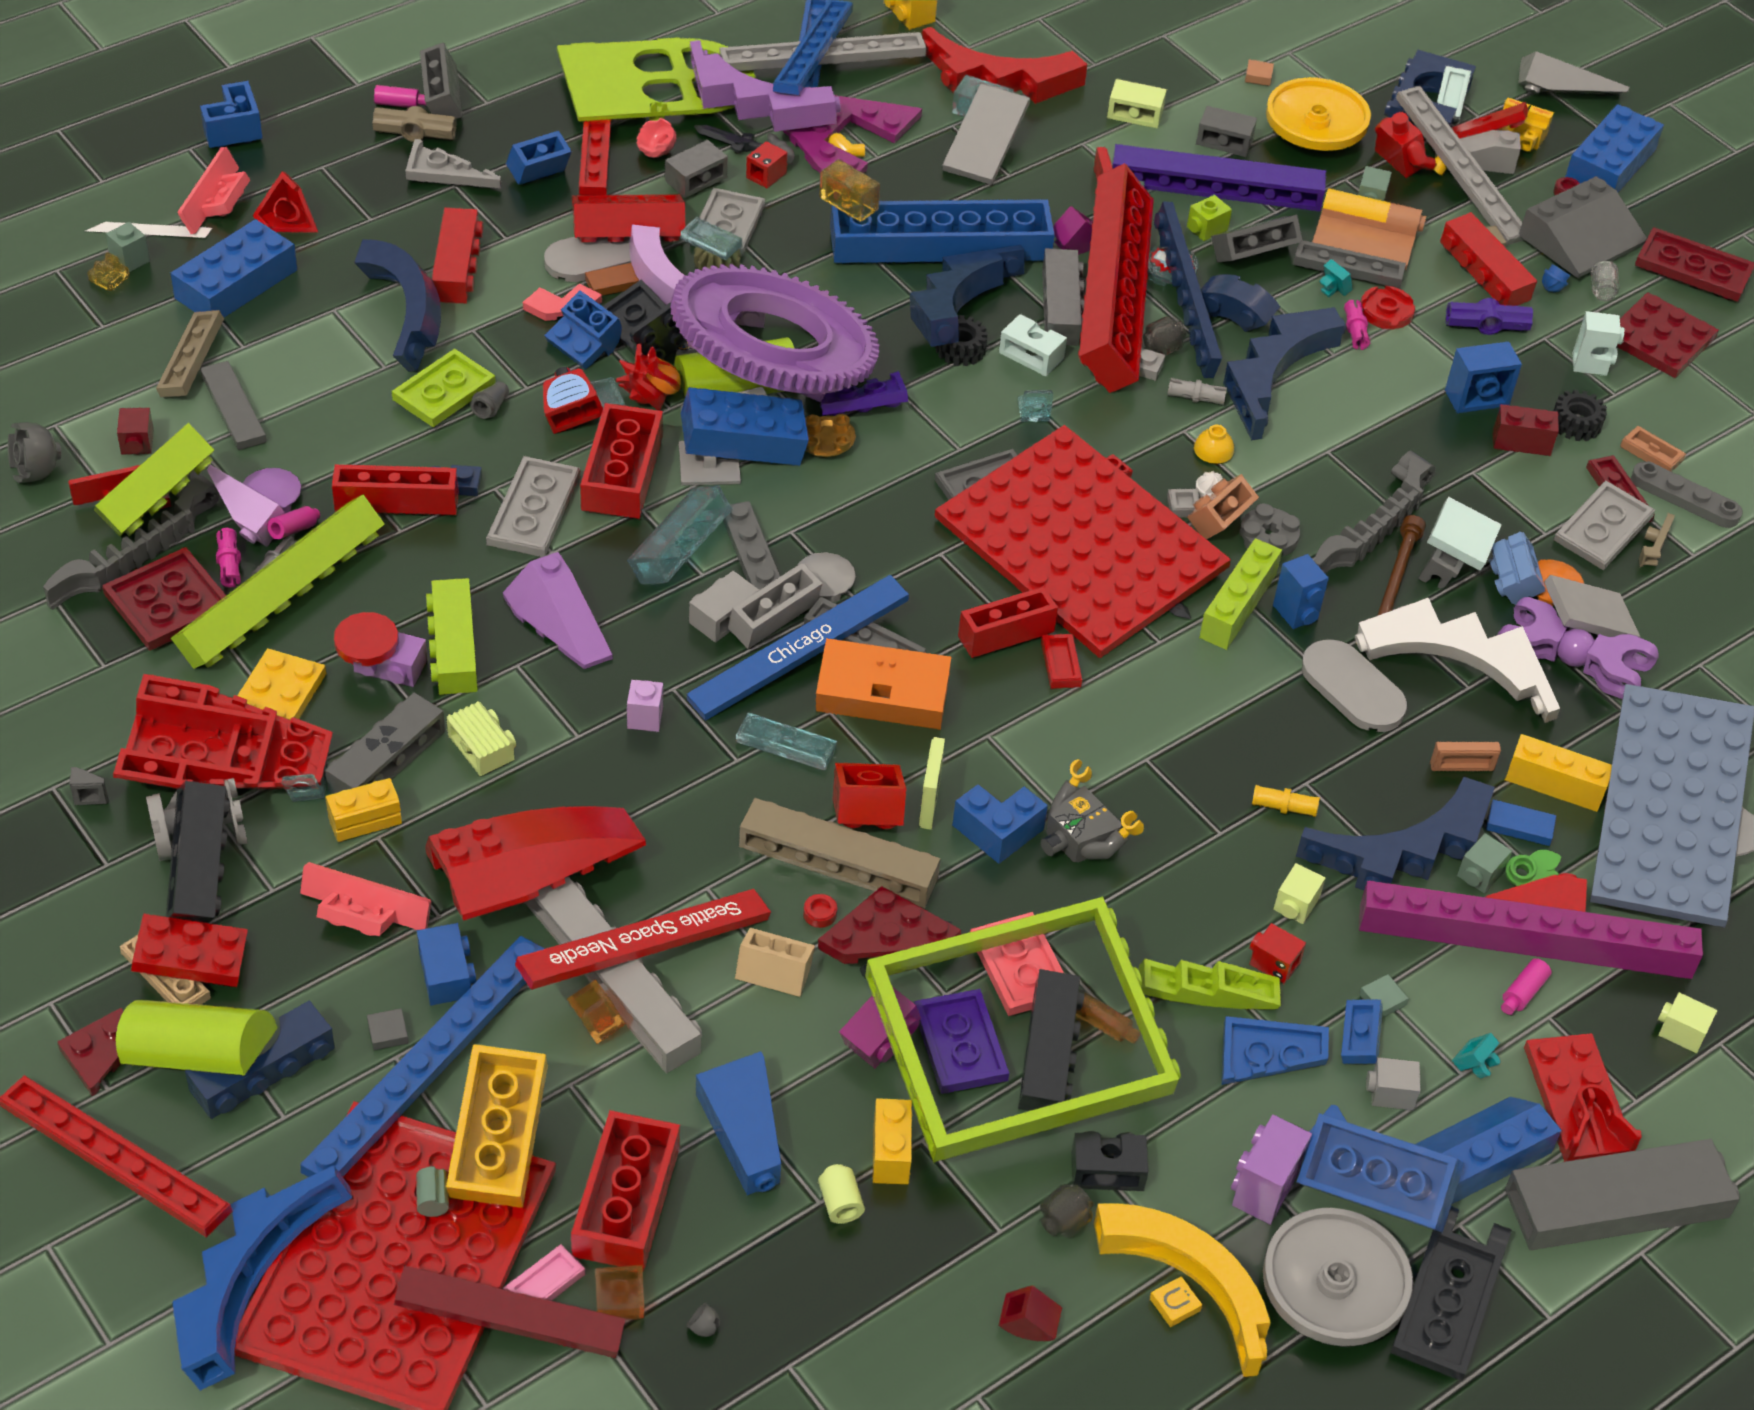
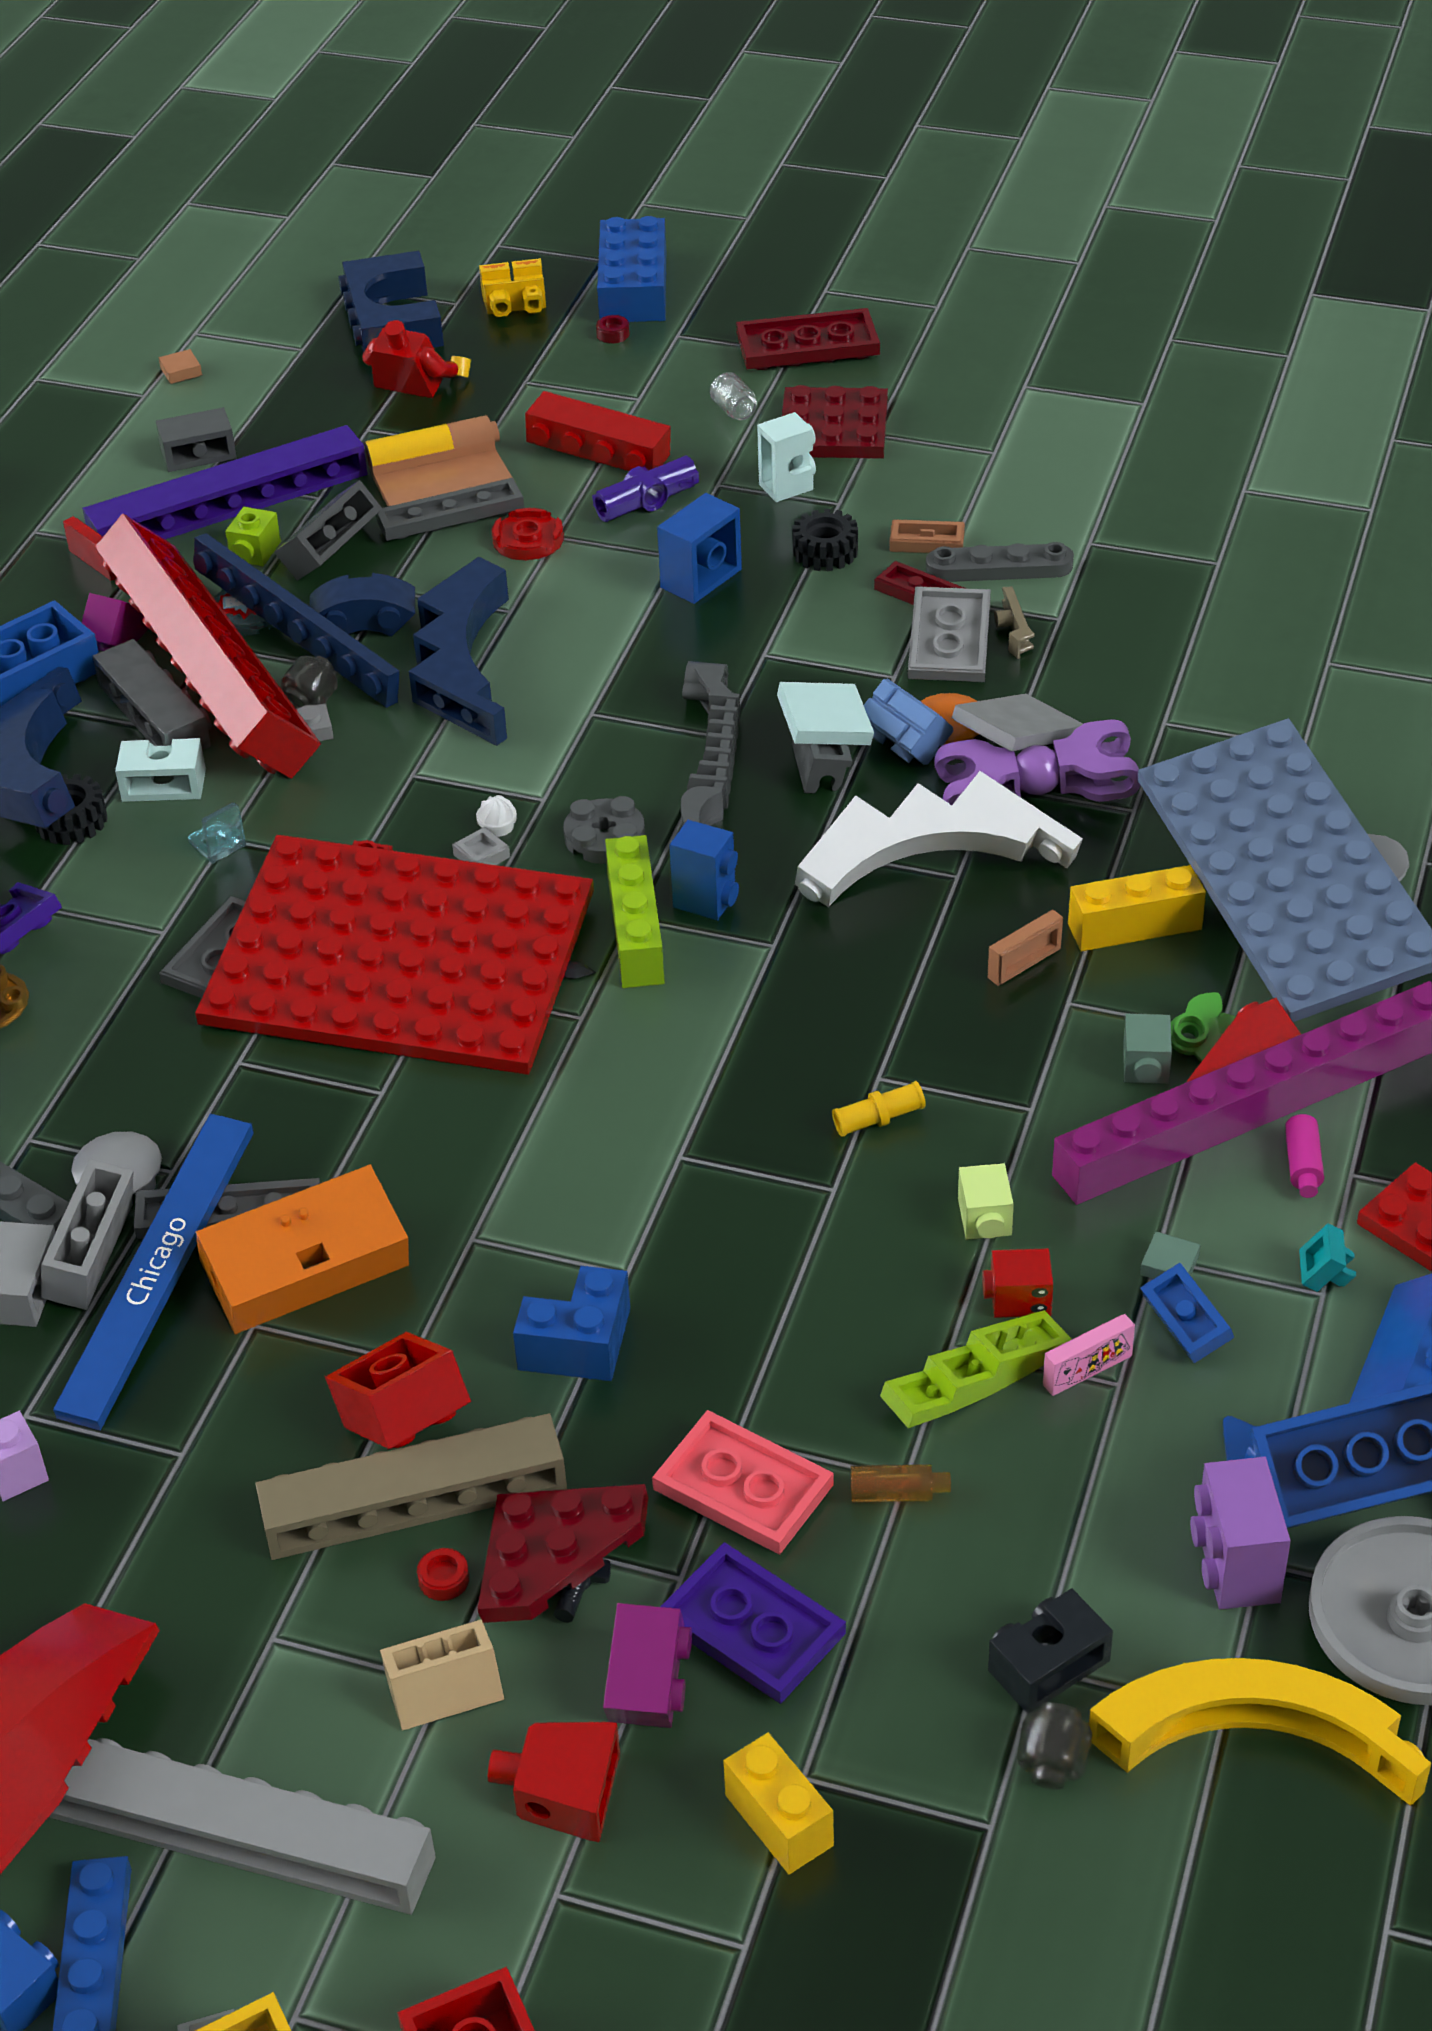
camera: 30 degrees left, 5 degrees down
red tile [515,889,771,990] -> none
clear orange brick [567,979,626,1044] -> none
blue slope [696,1051,781,1195] -> none
clear light blue tile [736,712,837,770] -> none
yellowish green brick [818,1164,865,1224] -> none
lime door [865,897,1181,1163] -> none
yellowish green tile [919,737,945,830] -> none
red brick [958,586,1058,658] -> none
dark red brick [998,1285,1062,1341] -> none
black brick [1018,969,1085,1111] -> none
red tile [1041,634,1082,689] -> none
dark grey torso [1041,759,1144,863] -> none
yellowish green brick [1107,79,1167,128] -> none
yellow tile [1150,1276,1202,1327] -> none
light grey pin [1167,378,1227,405] -> none
nougat brick [1187,474,1259,539] -> none
yellow brick [1194,425,1234,464] -> none
blue wing [1221,1016,1329,1085] -> none
yellow dish [1266,78,1371,151] -> none
dark blue arch [1296,777,1495,890] -> none
light grey tile [1302,640,1407,732] -> none
teal tile [1319,259,1353,297] -> none
dark pink pin [1344,300,1370,350] -> none
sand green brick [1358,166,1391,201] -> none
light grey brick [1366,1057,1420,1110] -> none
reddish brown piece [1377,515,1426,616] -> none
light grey tile [1396,86,1524,246] -> none
light grey slope [1435,130,1520,174] -> none
light aqua tile [1437,66,1471,122] -> none
red tile [1451,102,1529,139] -> none
blue tile [1486,799,1556,846] -> none
dark red brick [1493,404,1559,456] -> none
light grey wedge [1518,51,1629,95] -> none
dark grey slope [1519,176,1647,278] -> none
blue plate [1542,264,1571,292] -> none
none -> red torso [488,1722,620,1842]
none -> bright pink tile [1043,1314,1135,1396]

